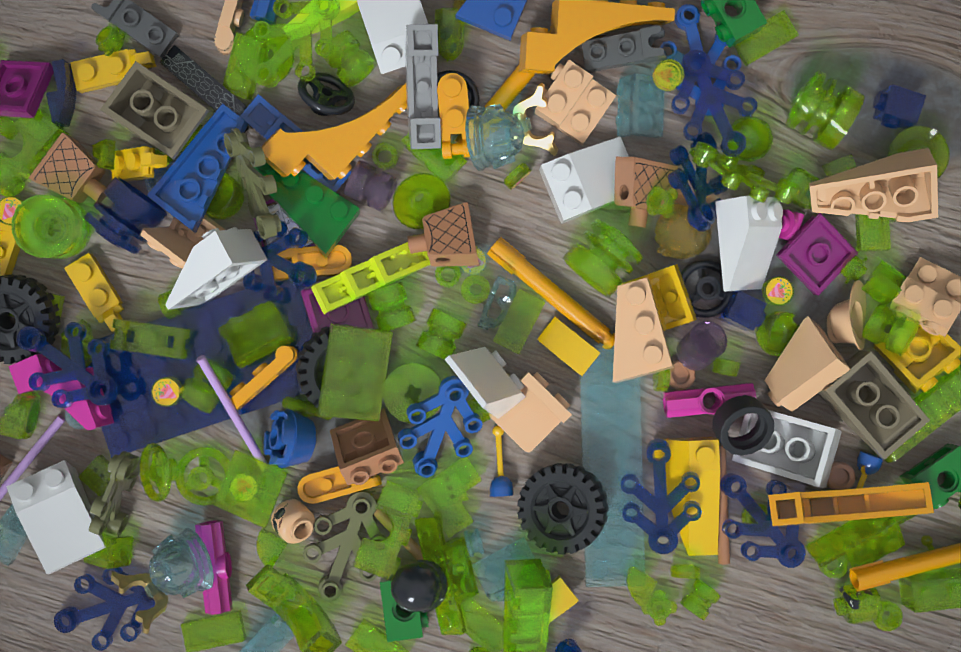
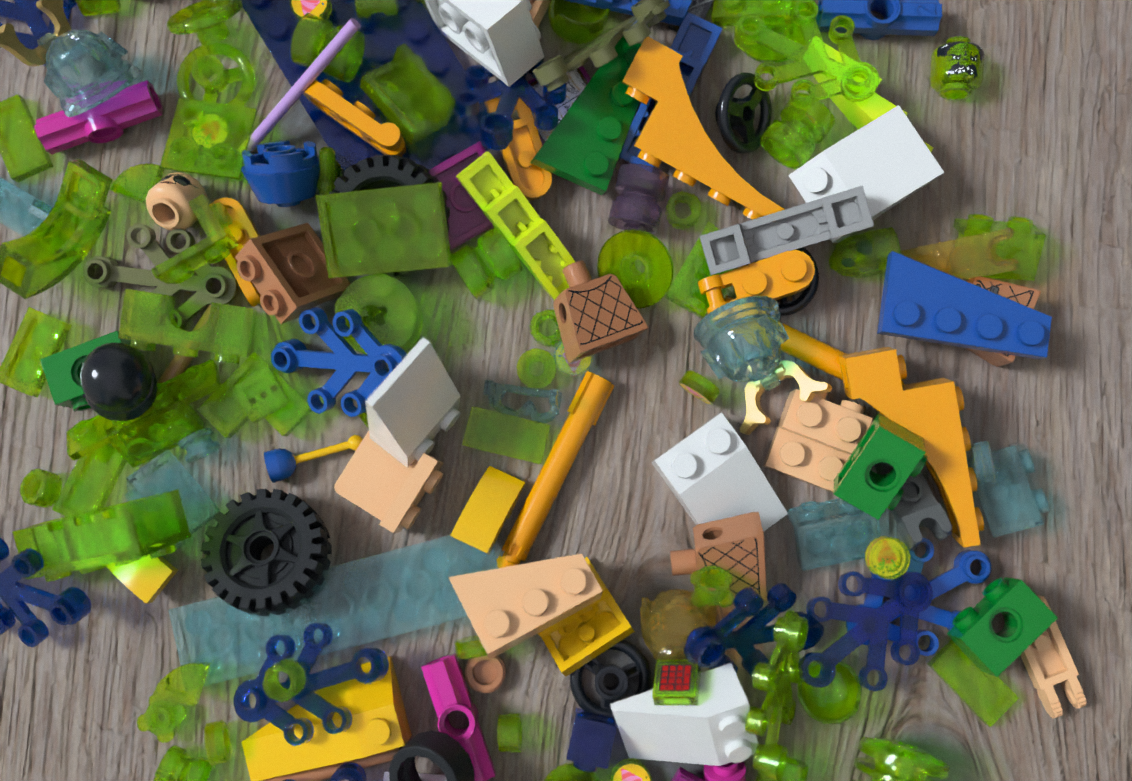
camera: 75 degrees right, 5 degrees down
clear neon green wheel [416,308,467,359] -> none
clear neon green wheel [562,219,643,298] -> none
clear purple wheel [676,321,727,371] -> none
none -> clear neon green bracket [151,194,239,284]
none -> clear neon green axle [262,659,306,702]
none -> tile [652,660,701,705]
none -> green brick [833,413,927,520]

